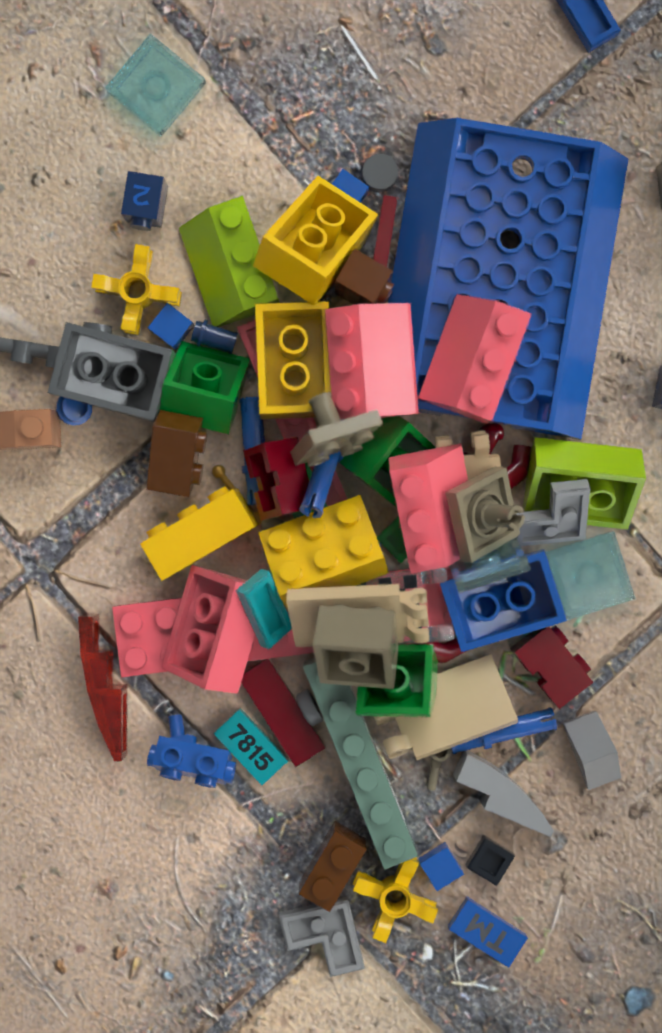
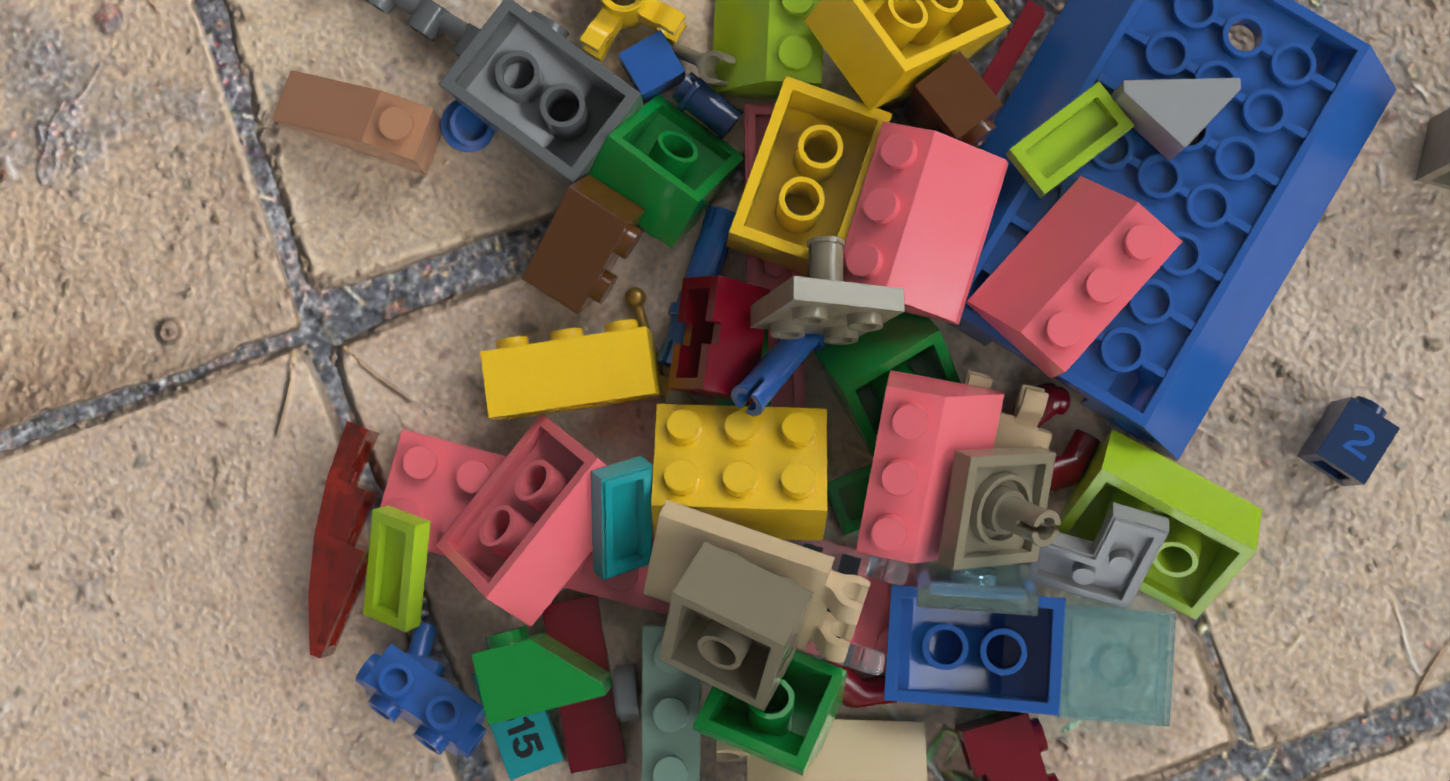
camera: 25 degrees right, 5 degrees down
none -> lime tile [363,505,431,632]
none -> green slope [471,625,613,725]
none -> dark tan hand [672,43,736,86]
none -> lime tile [1006,81,1135,199]
none -> light grey slope [1111,78,1241,161]

